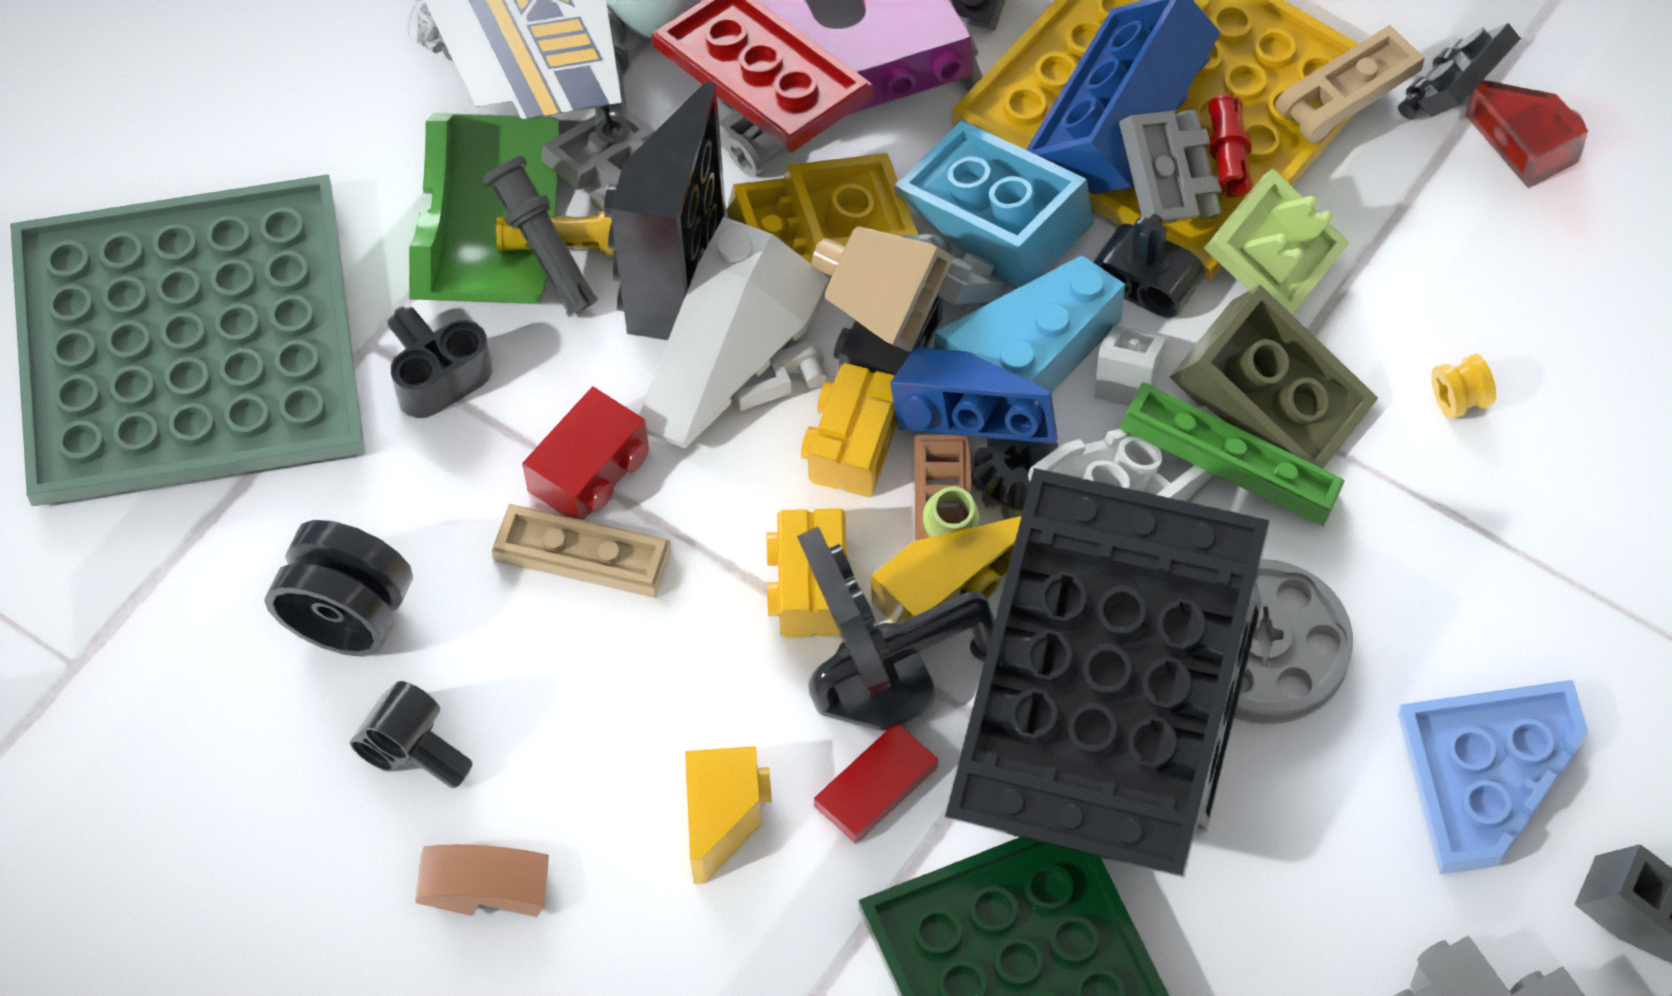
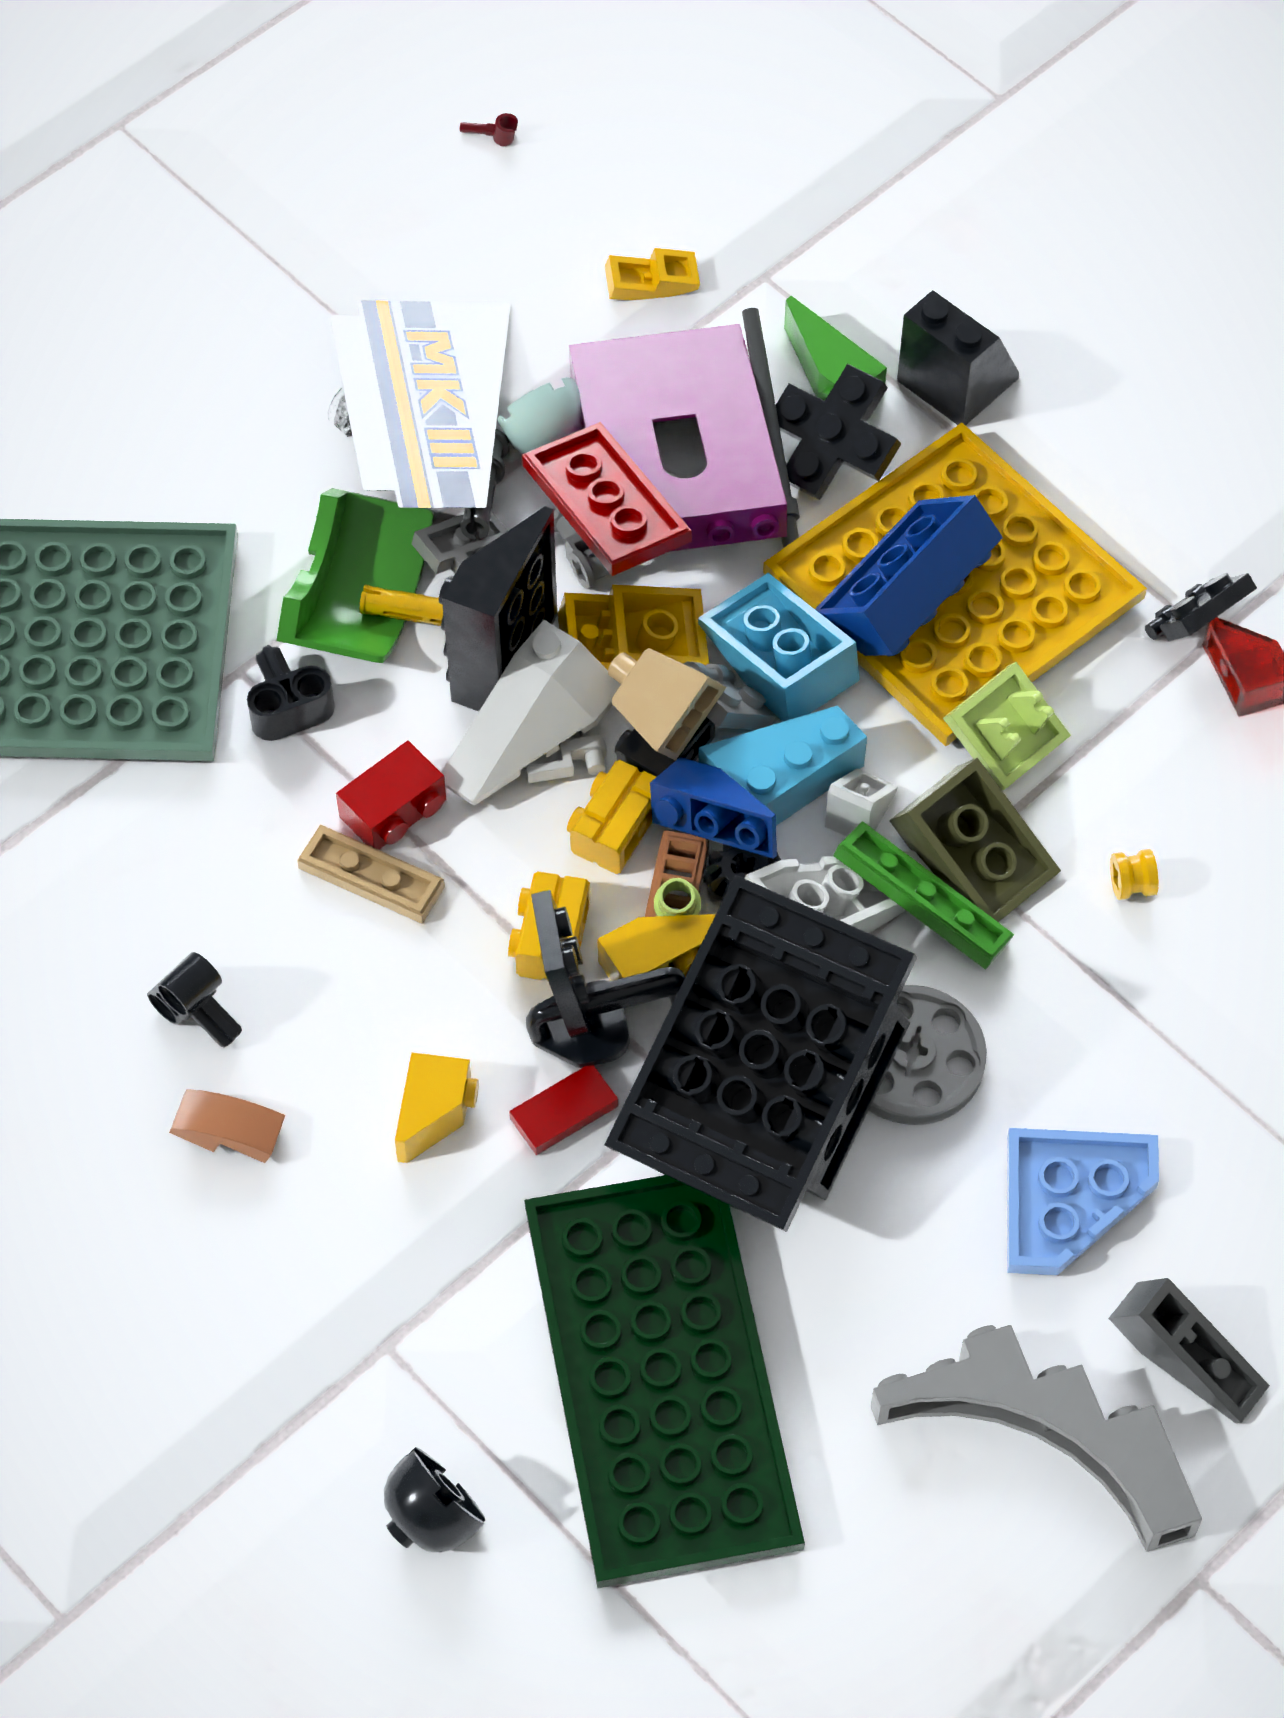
camera: 10 degrees right, 0 degrees up
black wheel [264,519,414,657] -> none
dark grey pin [481,155,599,317] -> none
black beam [1093,214,1206,319] -> none
light grey plate [1119,110,1222,224] -> none
red pin [1208,93,1253,198] -> none
tan plate [1275,24,1425,144] -> none

